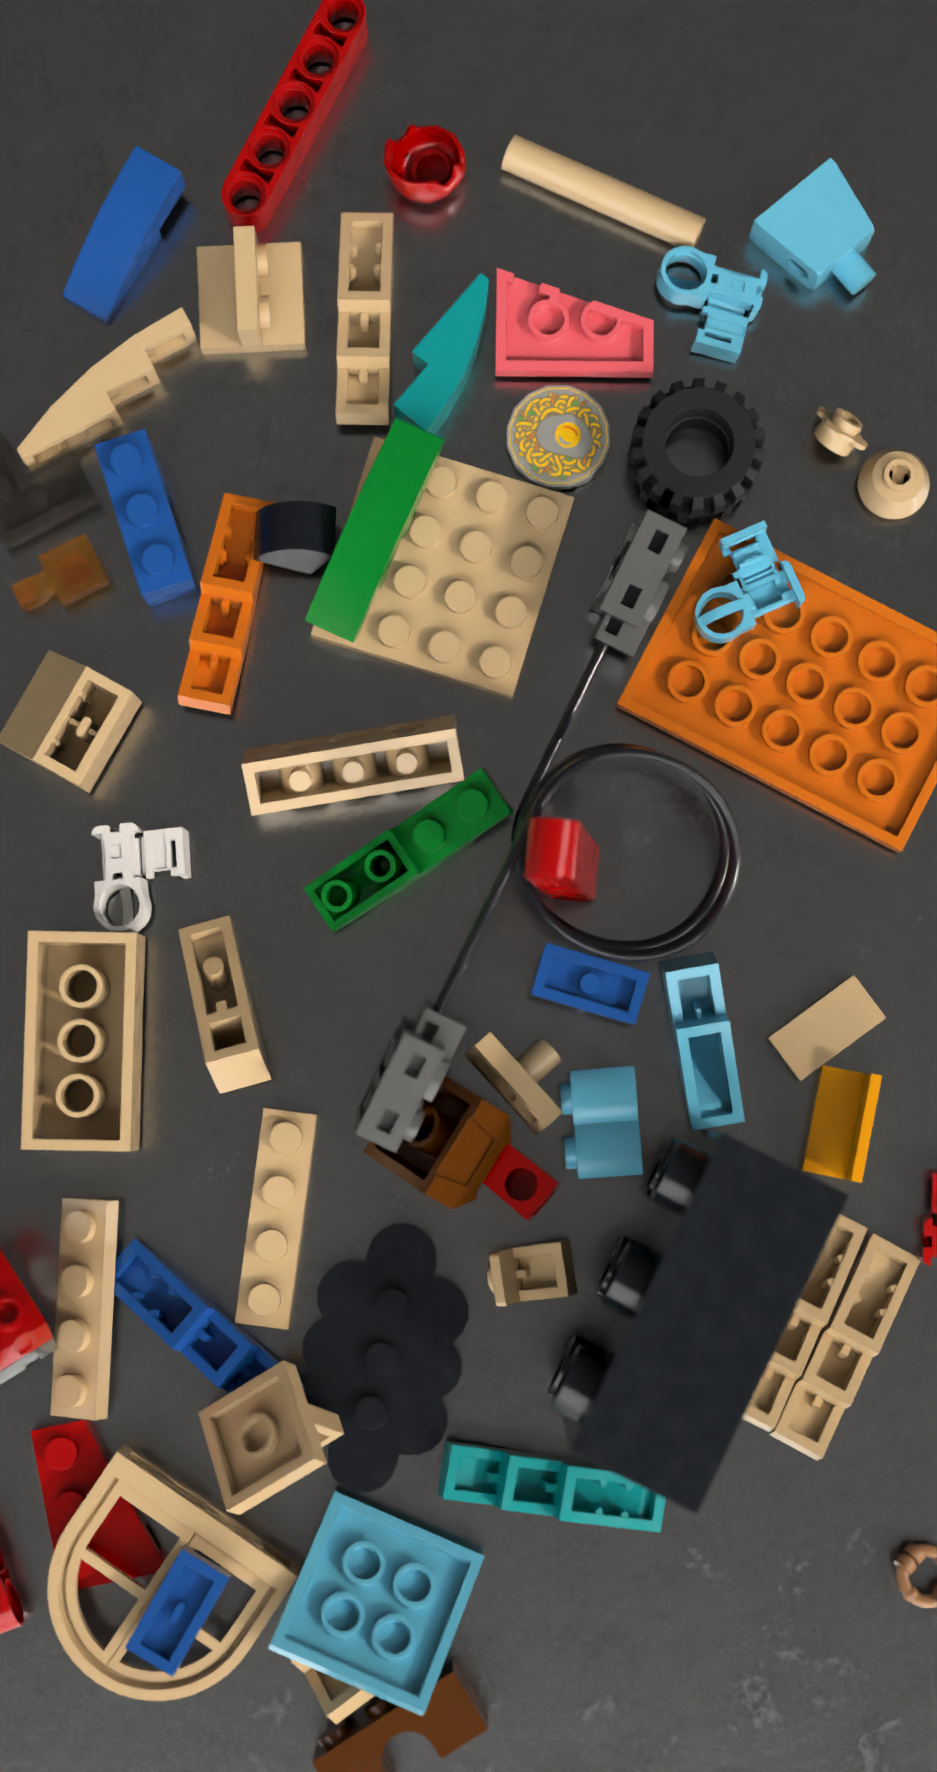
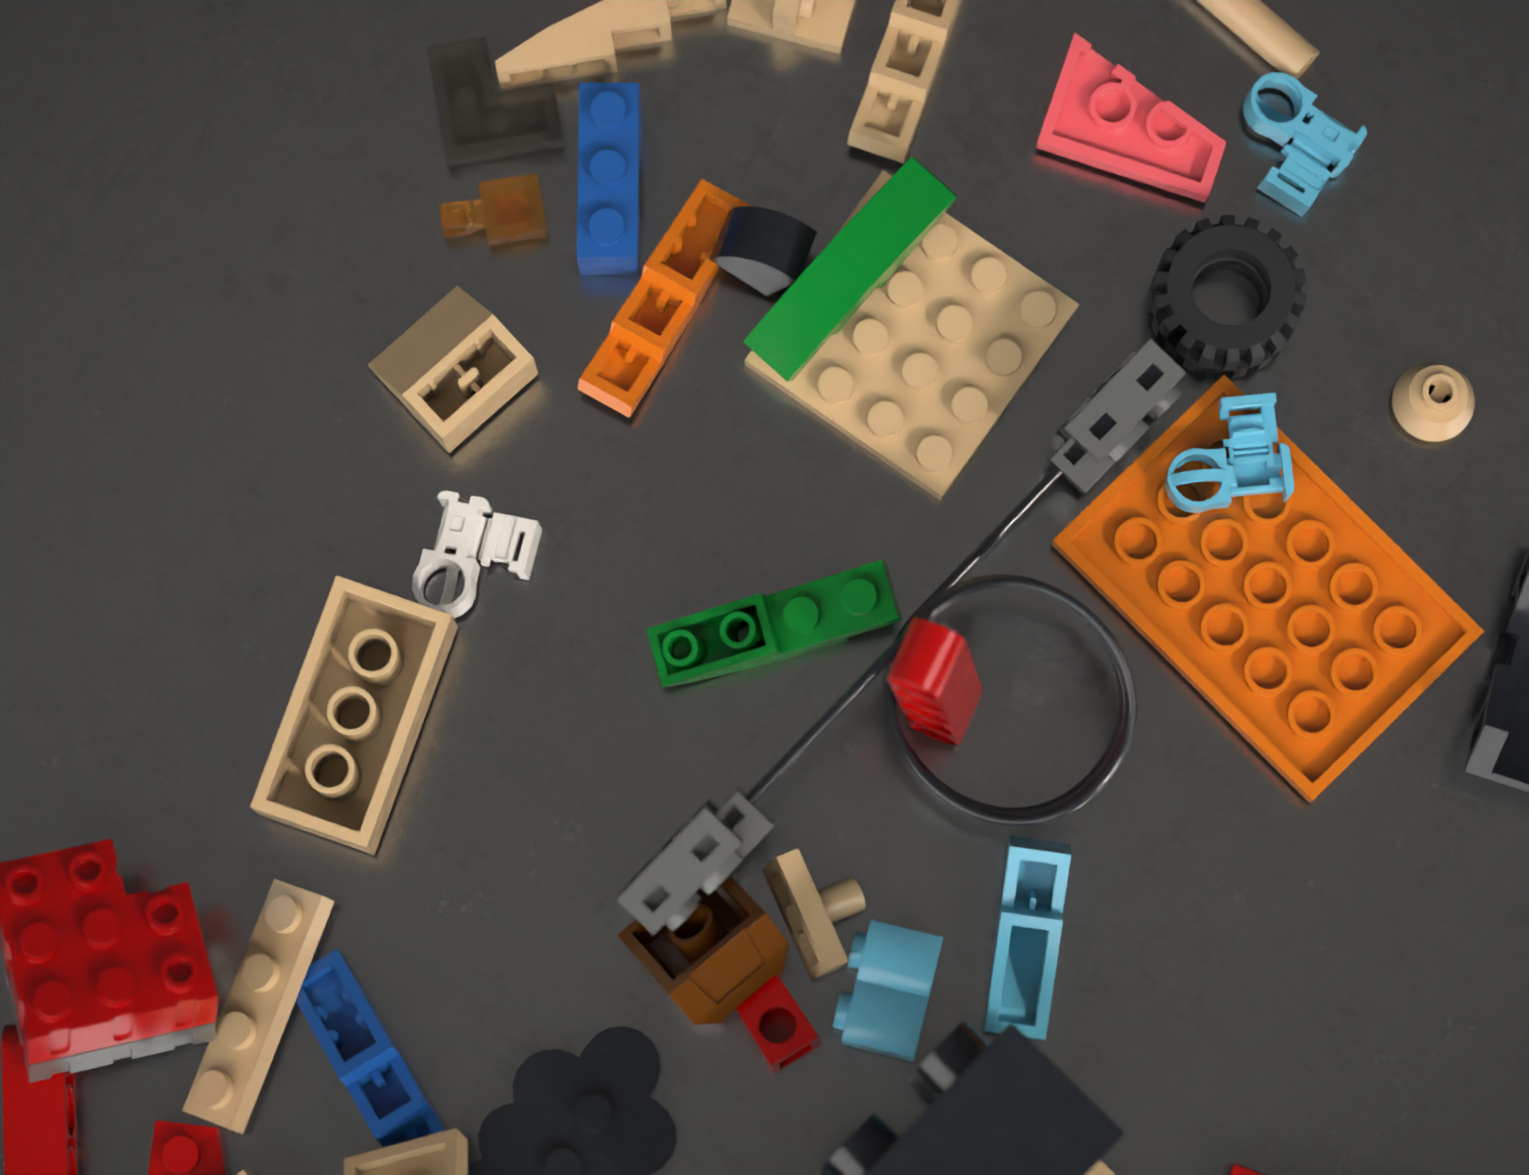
camera: 15 degrees right, 5 degrees down
tan slope [178,915,272,1094] -> none
tan plate [235,1108,318,1330] -> none
tan brick [241,714,464,816] -> none
teal slope [393,273,489,434] -> none
tan bracket [487,1239,578,1307] -> none
tile [507,385,610,491] -> none
blue panel [531,942,650,1025] -> none
medium azure torso [749,157,876,295] -> none
tan tile [766,975,886,1081] -> none
light orange panel [800,1065,882,1183] -> none
tan plate [814,407,868,456] -> none

